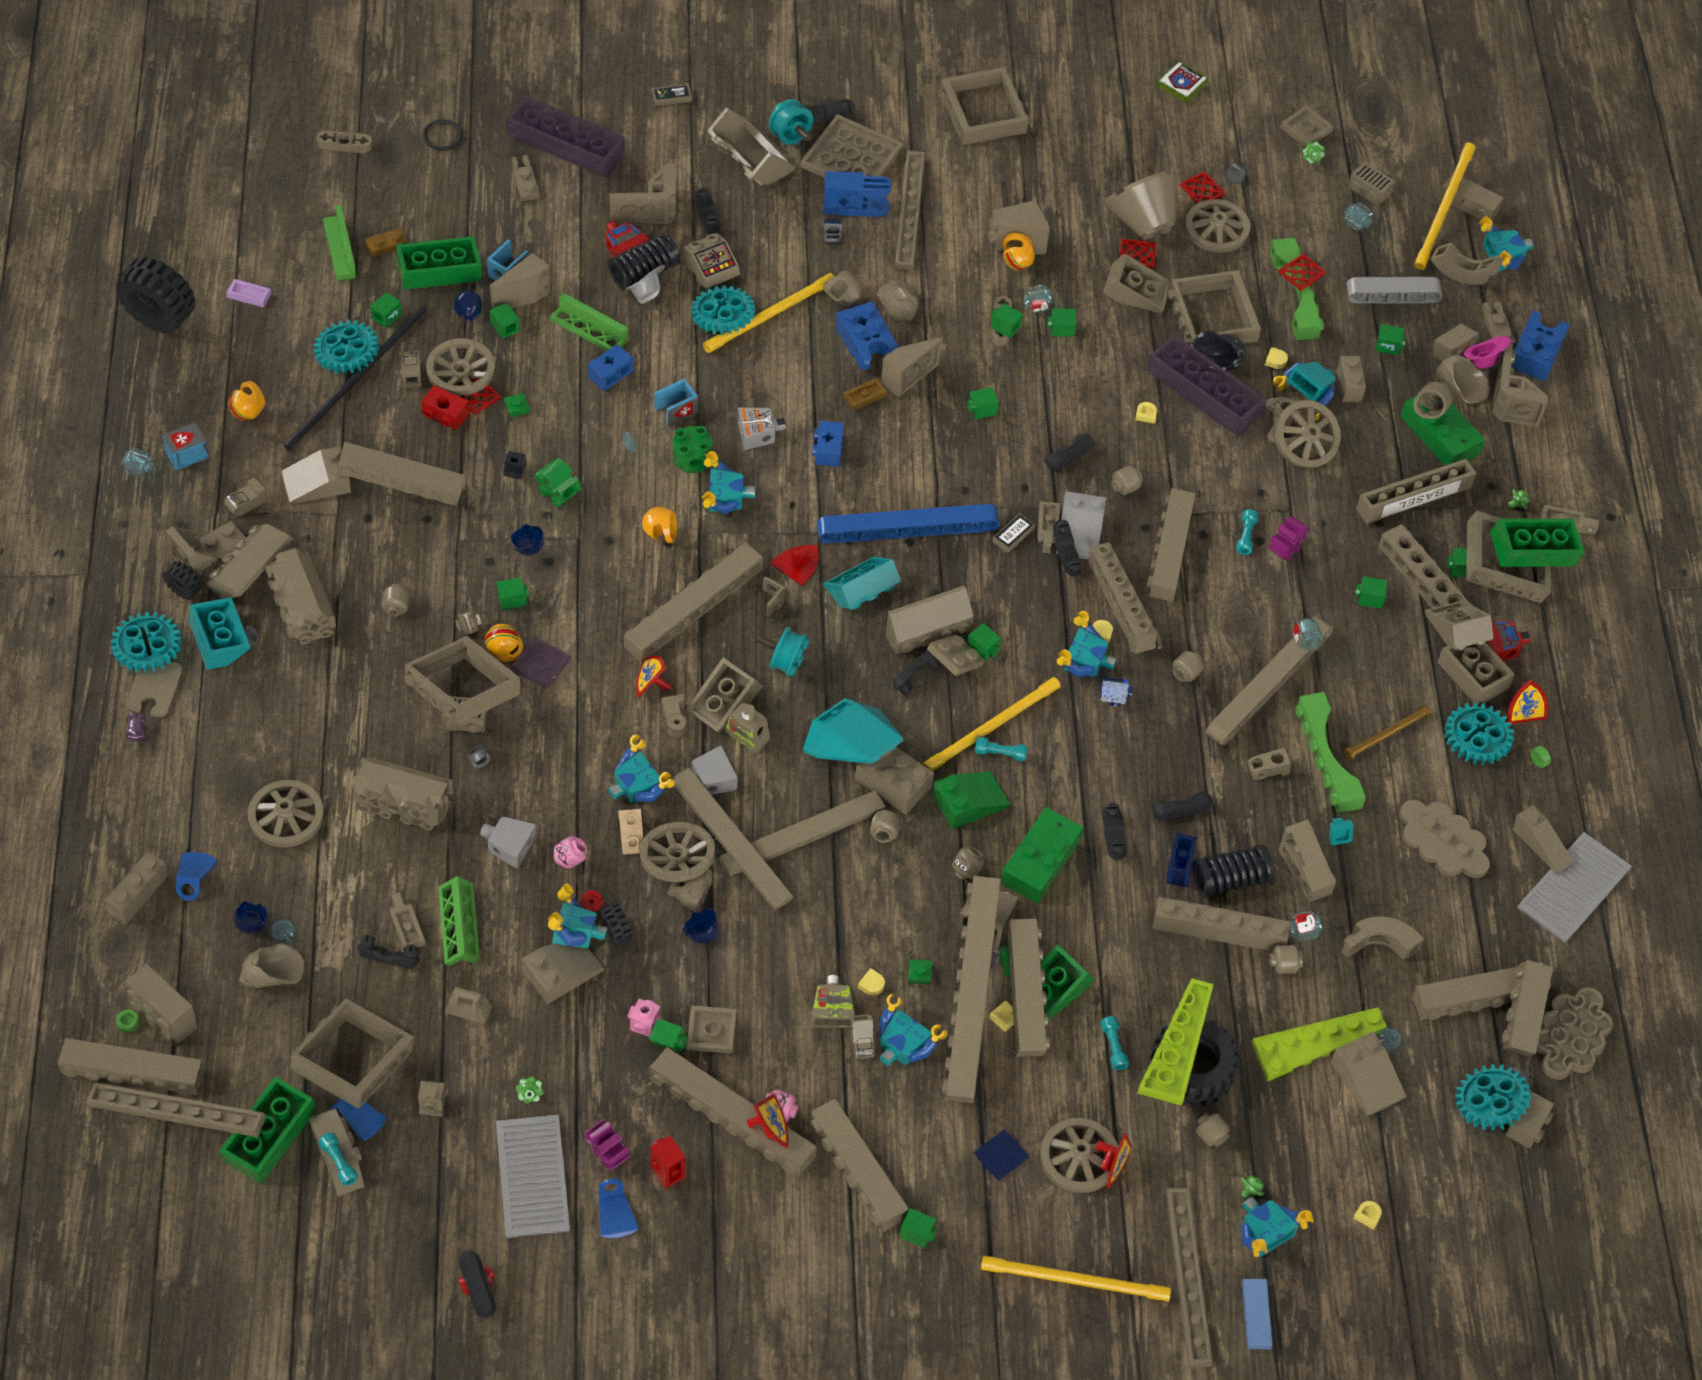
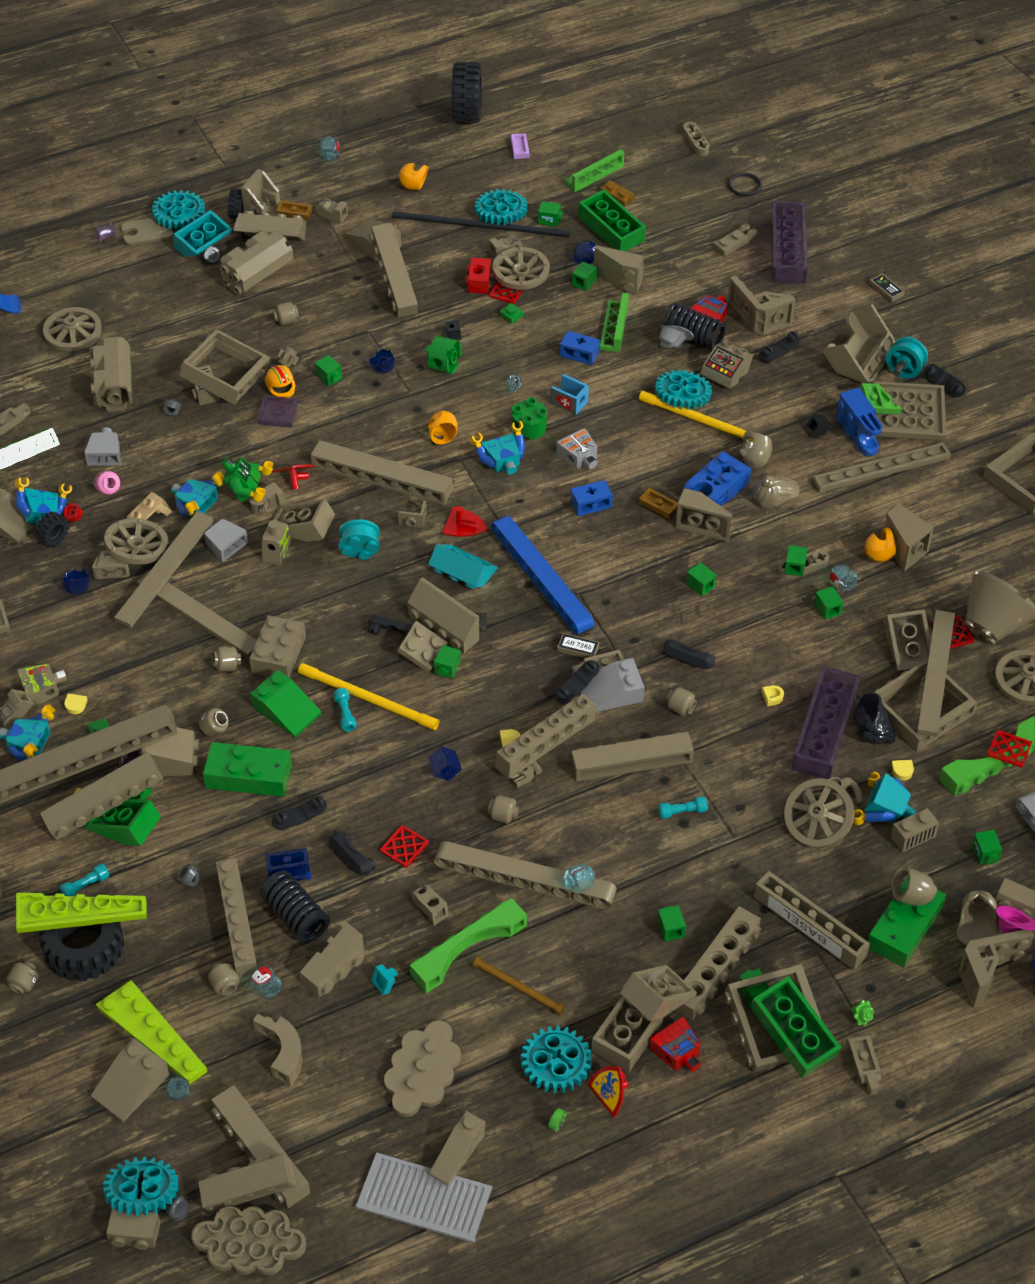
camera: 70 degrees right, 5 degrees down
piece [162,423,209,470] -> none
dark azure piece [487,239,529,281] -> none
teal wedge [803,698,904,764] -> none
torso [1057,611,1117,677] -> none
magenta gear [1268,516,1310,561] -> none
none -> dark grey tile [178,864,199,887]
none -> green torso [221,457,273,502]
none -> pearl gold plate [276,200,313,221]
none -> red window [380,825,429,868]
none -> bright green wing [860,383,902,414]
none -> dark tan tile [917,610,955,737]

